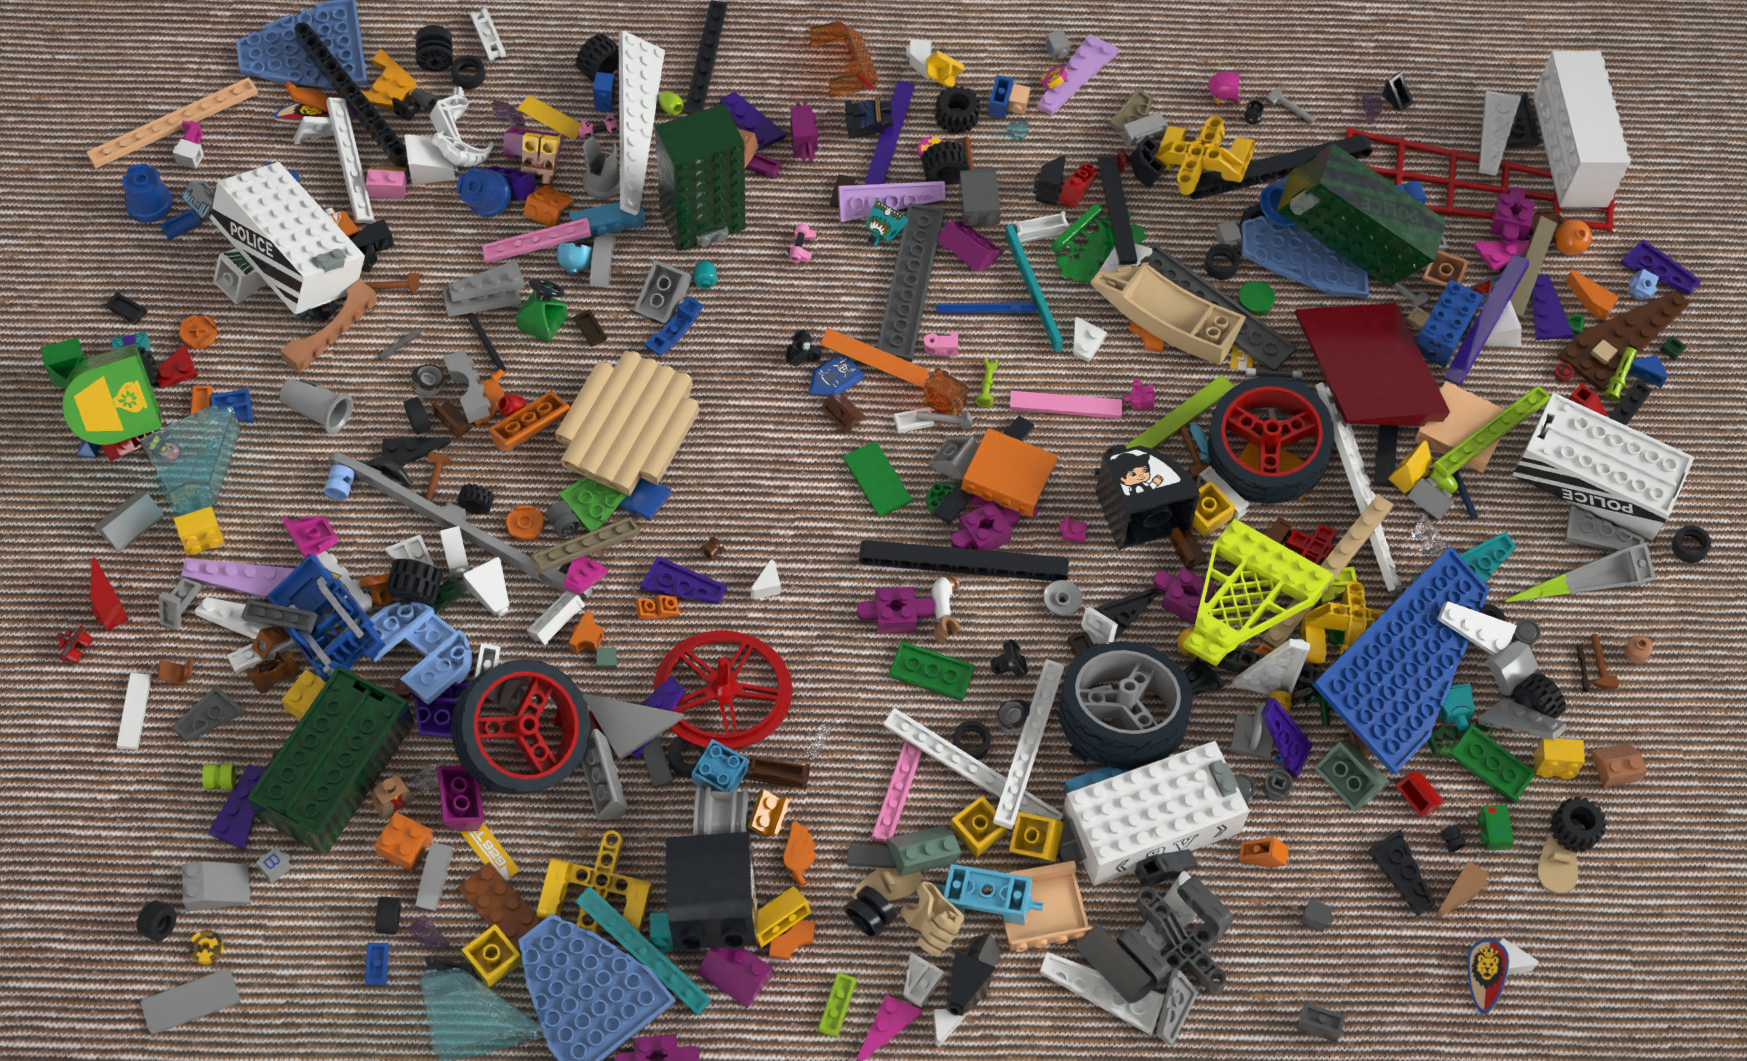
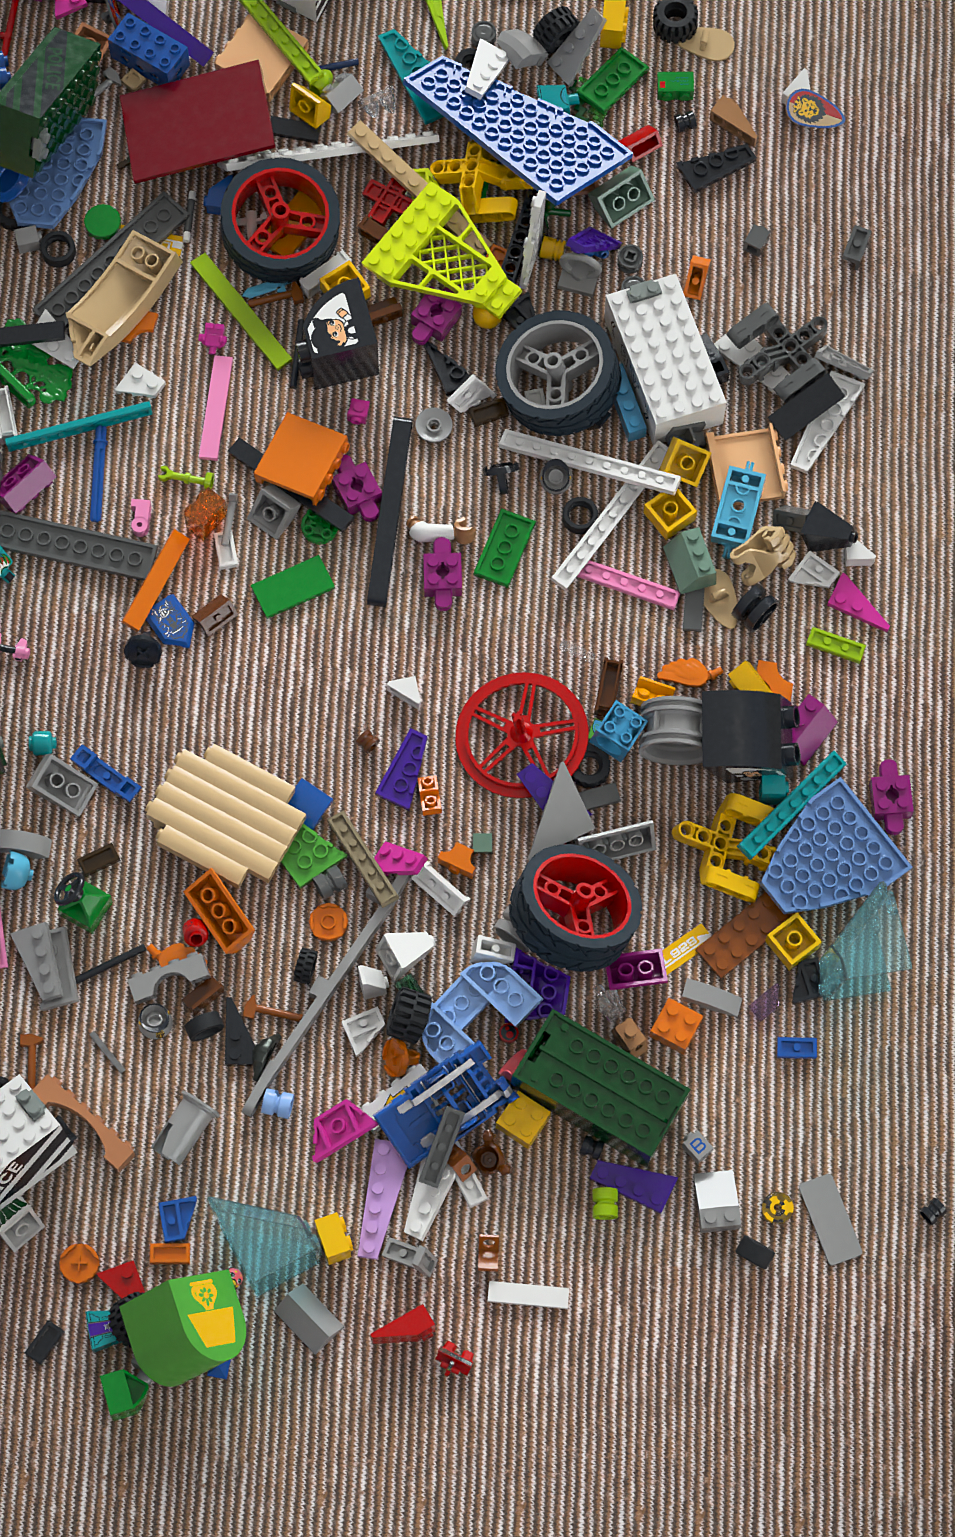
camera: 85 degrees left, 10 degrees up
dark grey wing [171,686,245,742] -> none
black tyre [375,896,401,935] -> none

